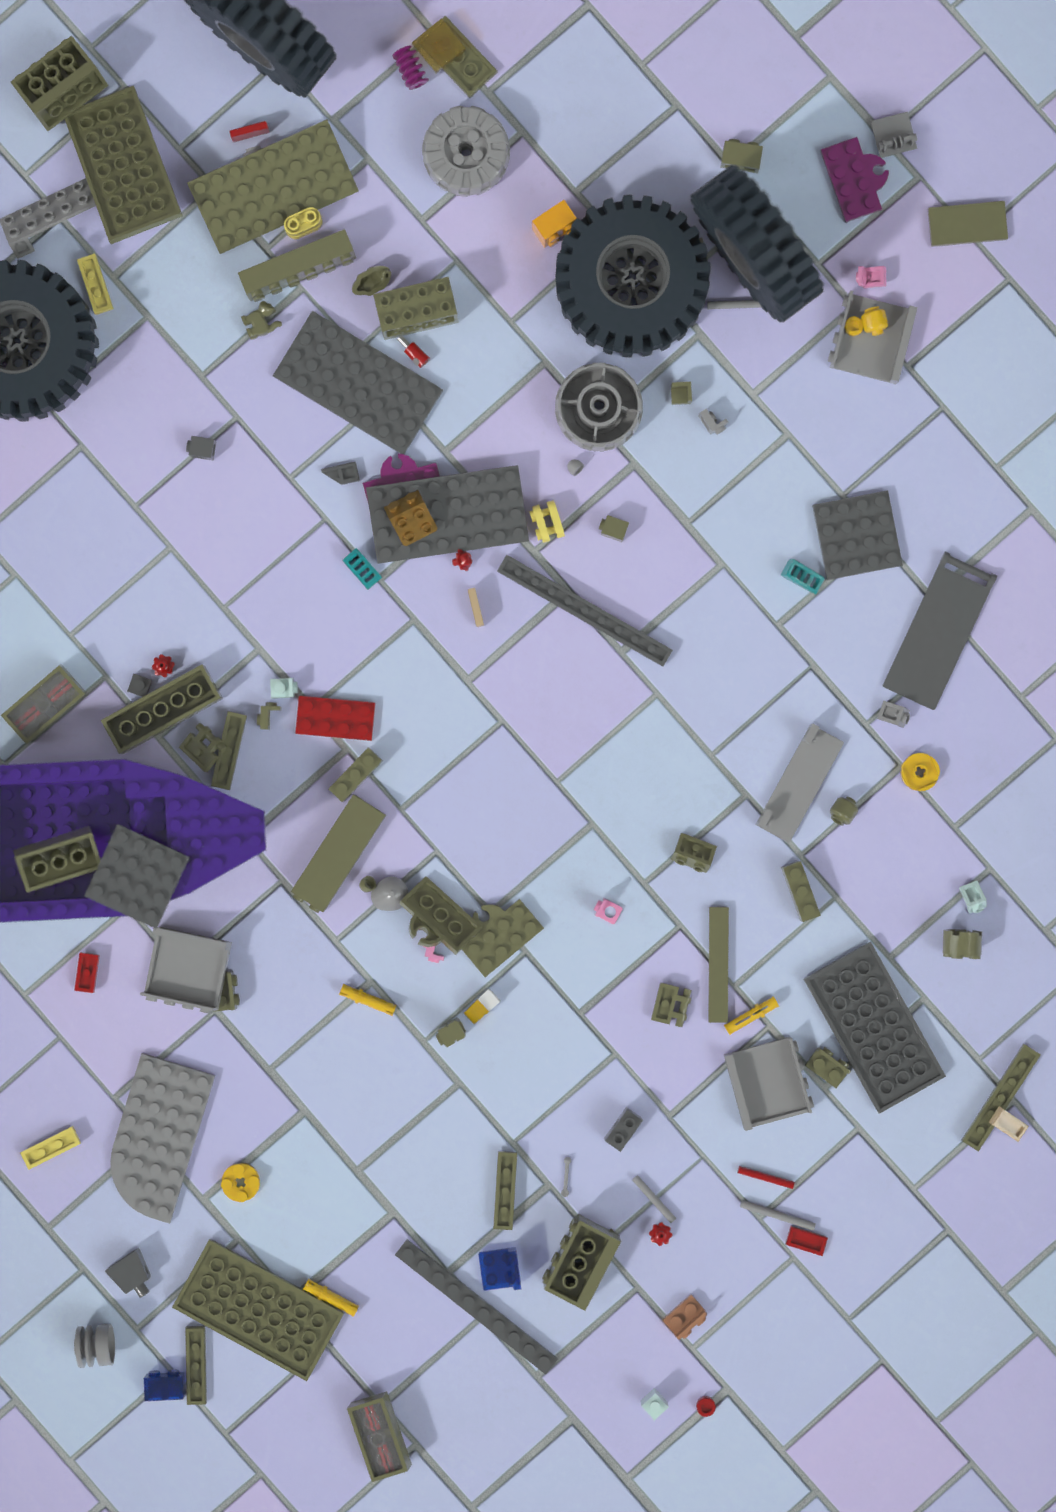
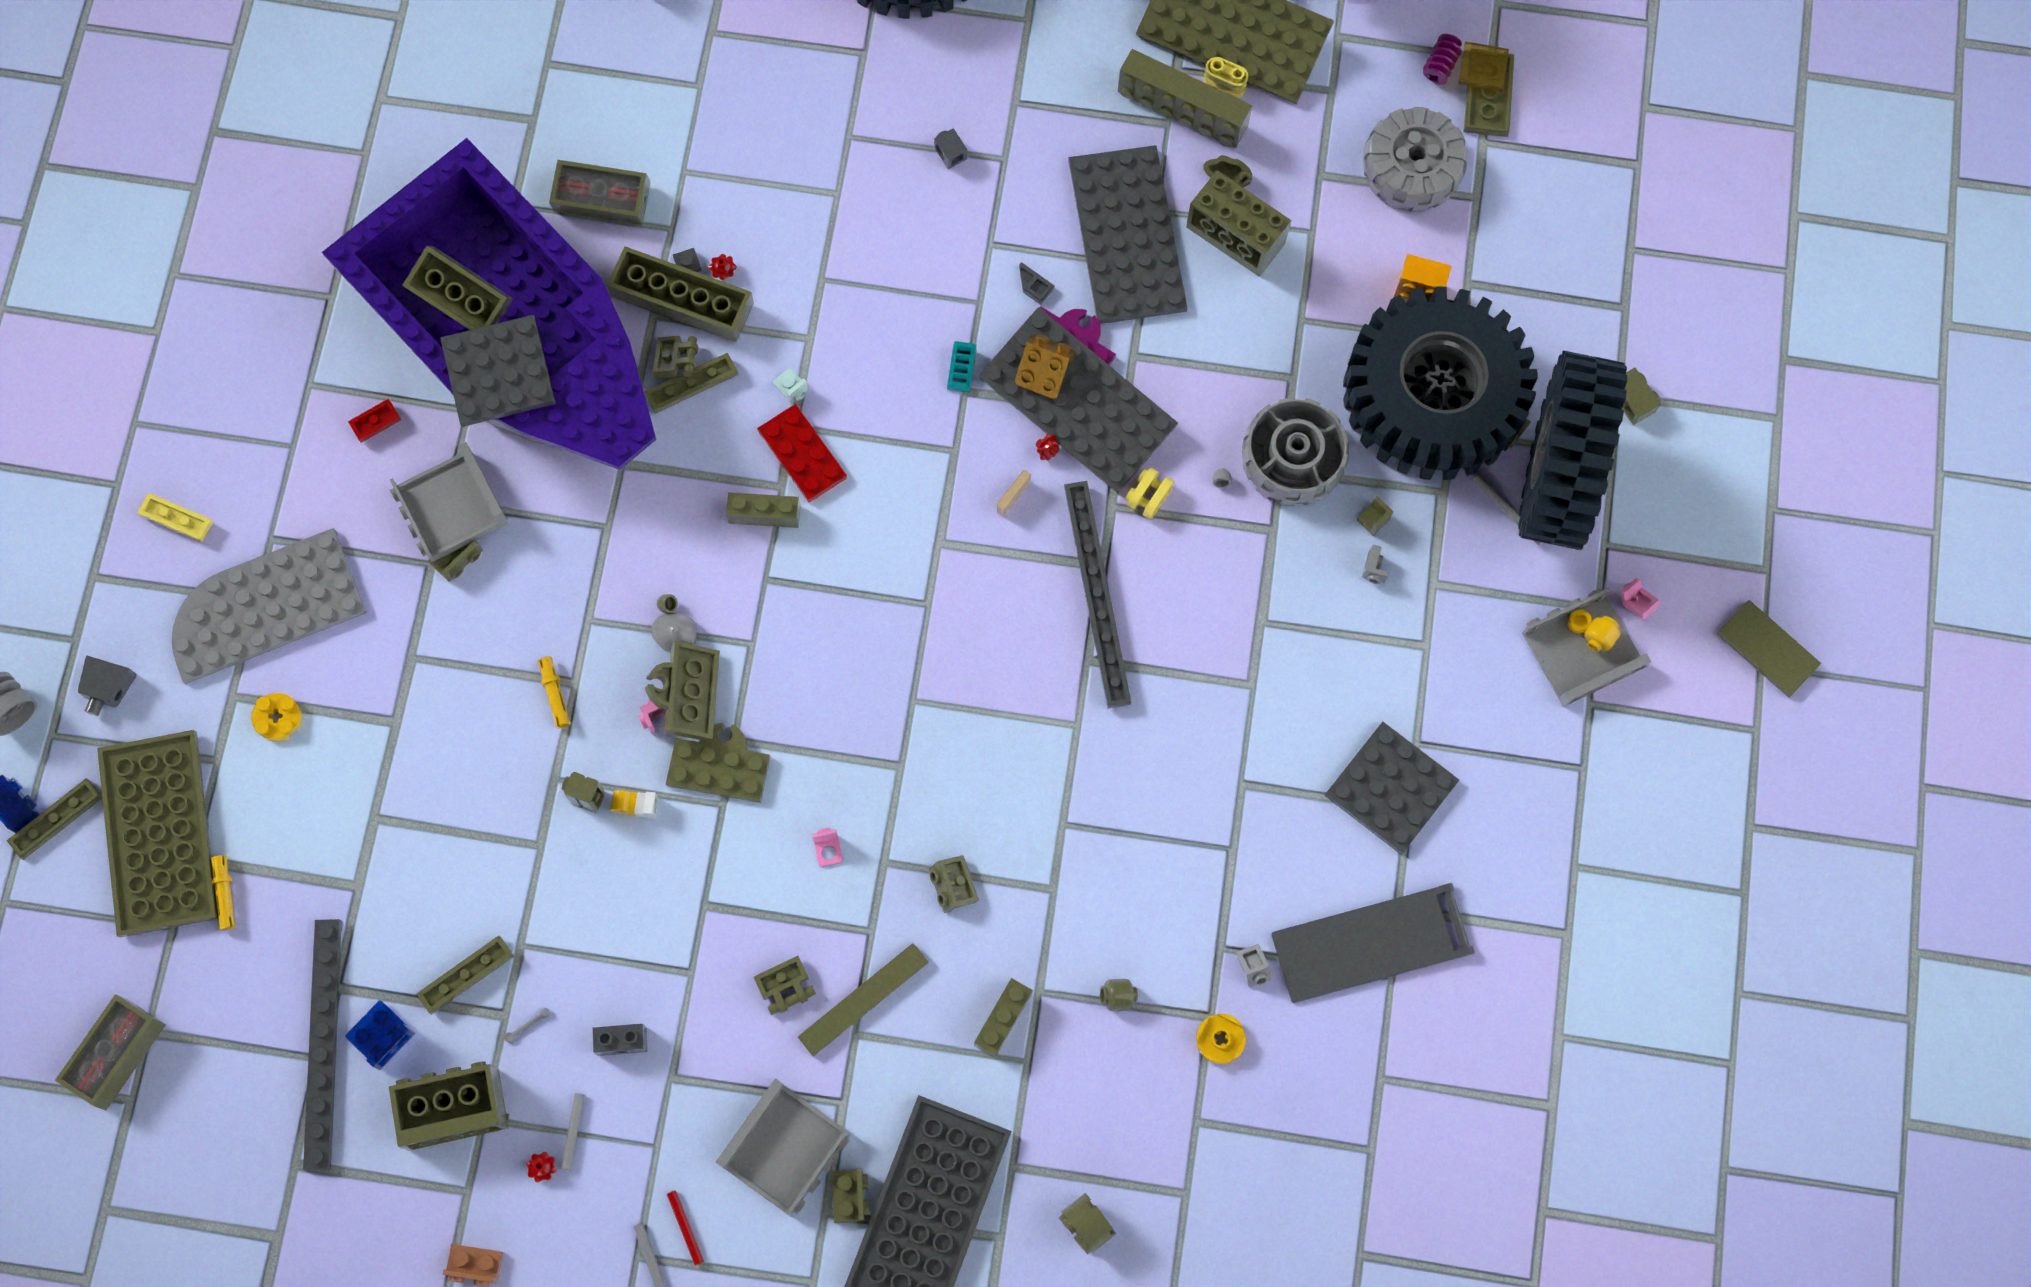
camera: 50 degrees right, 15 degrees down
olive animal [241,301,282,340] -> none
olive bracket [257,702,282,730] -> none
olive brick [291,794,386,913] -> none
red piece [397,335,430,368] -> none
olive brick [599,515,629,542] -> none
yellow pin [724,996,779,1035] -> none
light grey bracket [755,724,844,843] -> none
teal slope [781,559,825,595] -> none
magenta plate [820,137,889,223] -> none
light grey hinge [871,112,917,158] -> none
light aqua bracket [959,881,987,914] -> none

